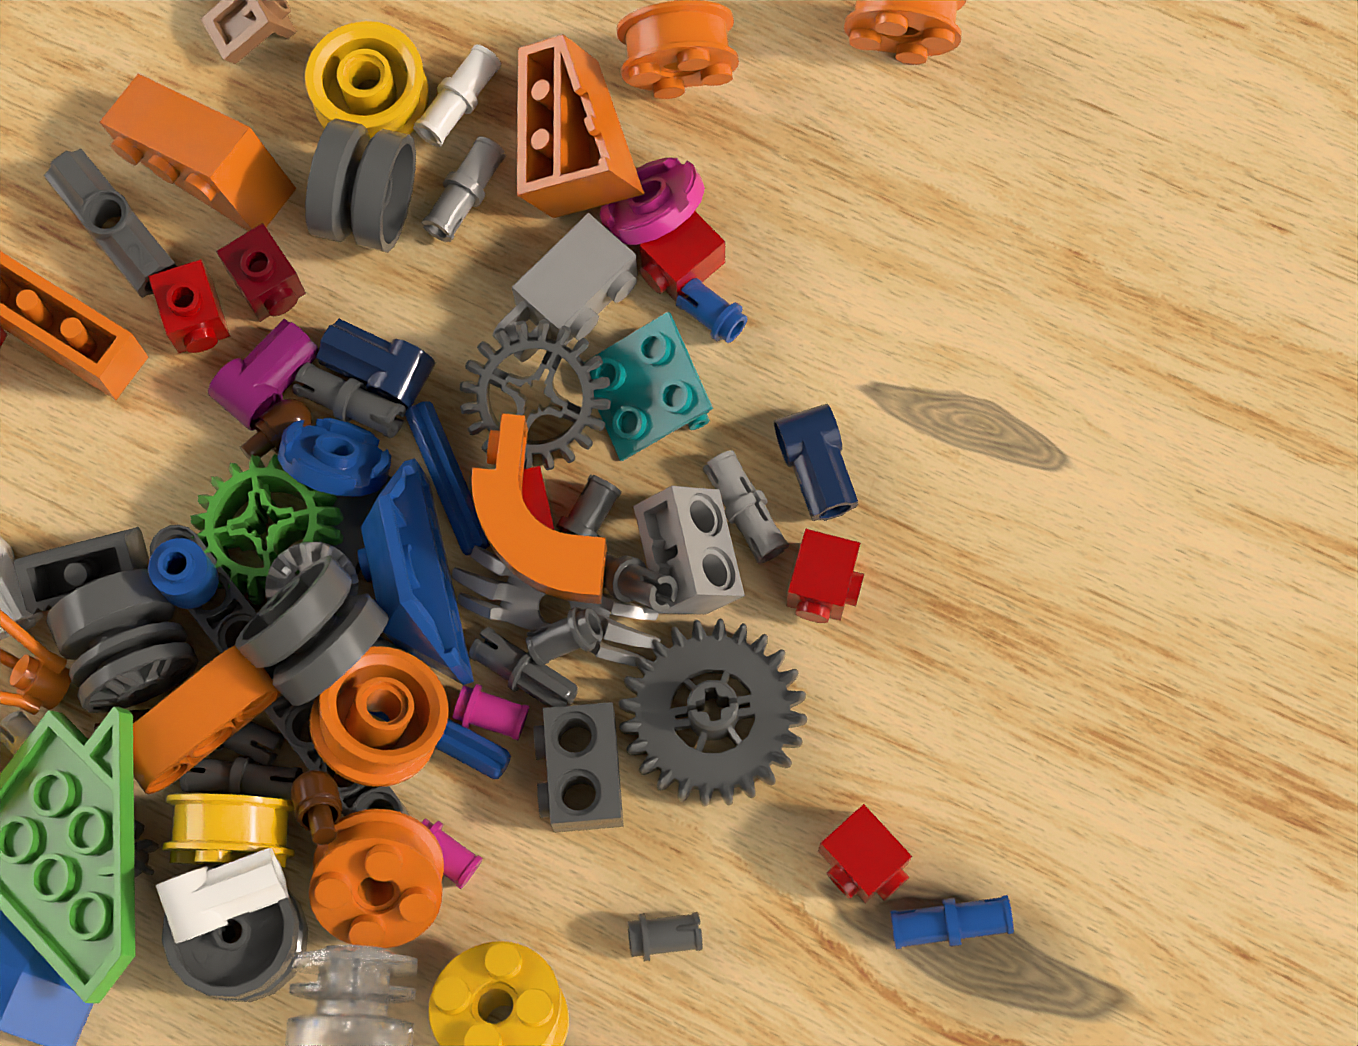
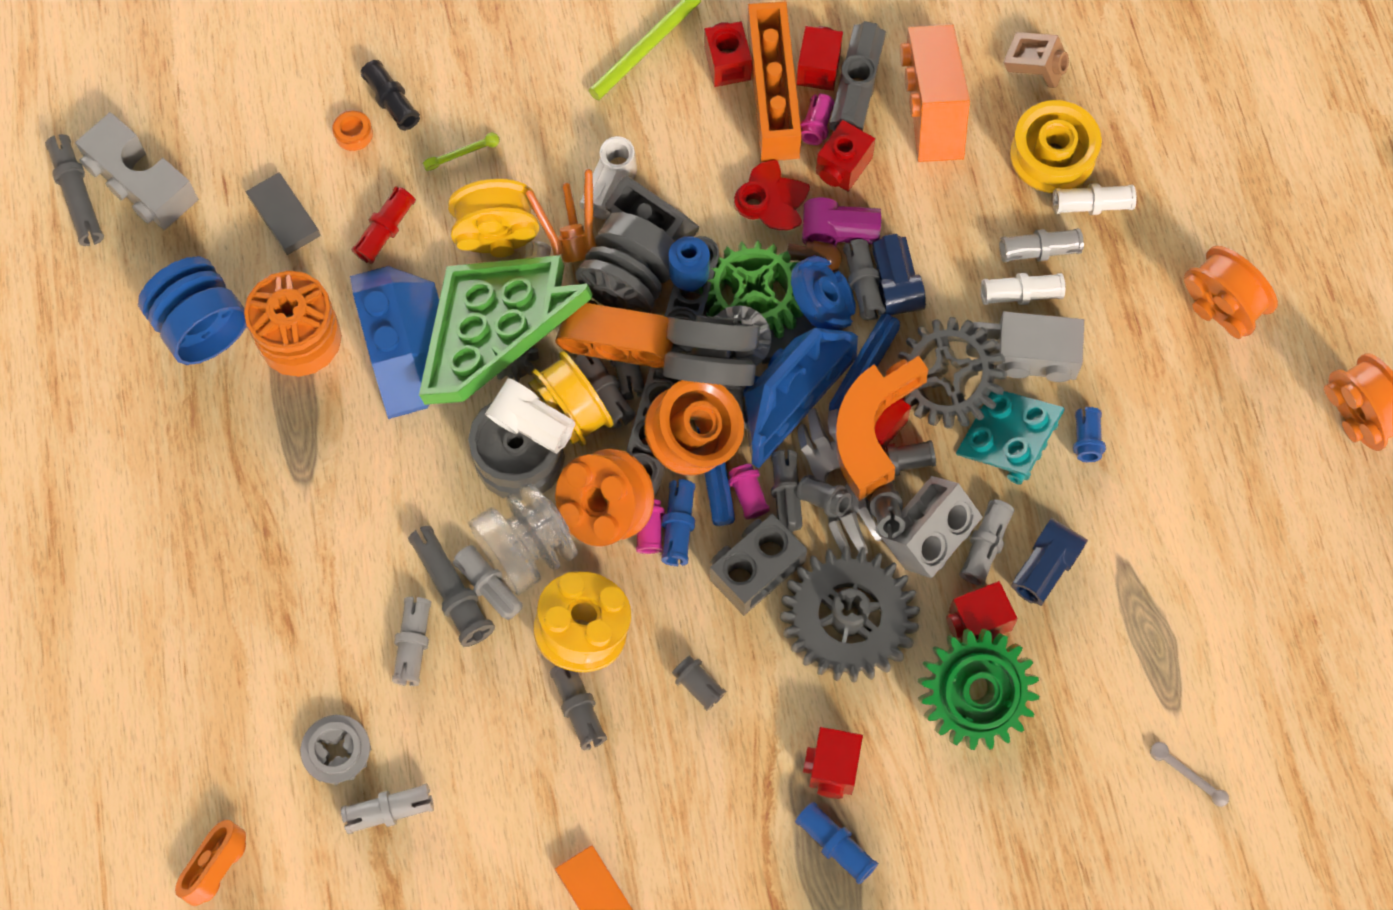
camera: 50 degrees right, 5 degrees down
dark red brick [216,223,306,322] -> none
reddish brown cylinder [291,770,342,845] -> none
dark grey wheel [305,118,416,253] -> none
orange wedge [517,34,644,218] -> none
dark pink tile [600,157,705,245] -> none
red brick [640,211,725,301] -> none
none -> blue pin [661,479,696,566]
none -> red plate [734,160,810,230]
none -> red brick [796,26,843,91]
none -> dark pink pin [800,94,835,145]
none -> green gear [918,628,1040,750]
none -> white pin [981,273,1065,305]
none -> light grey hinge [1150,742,1229,807]

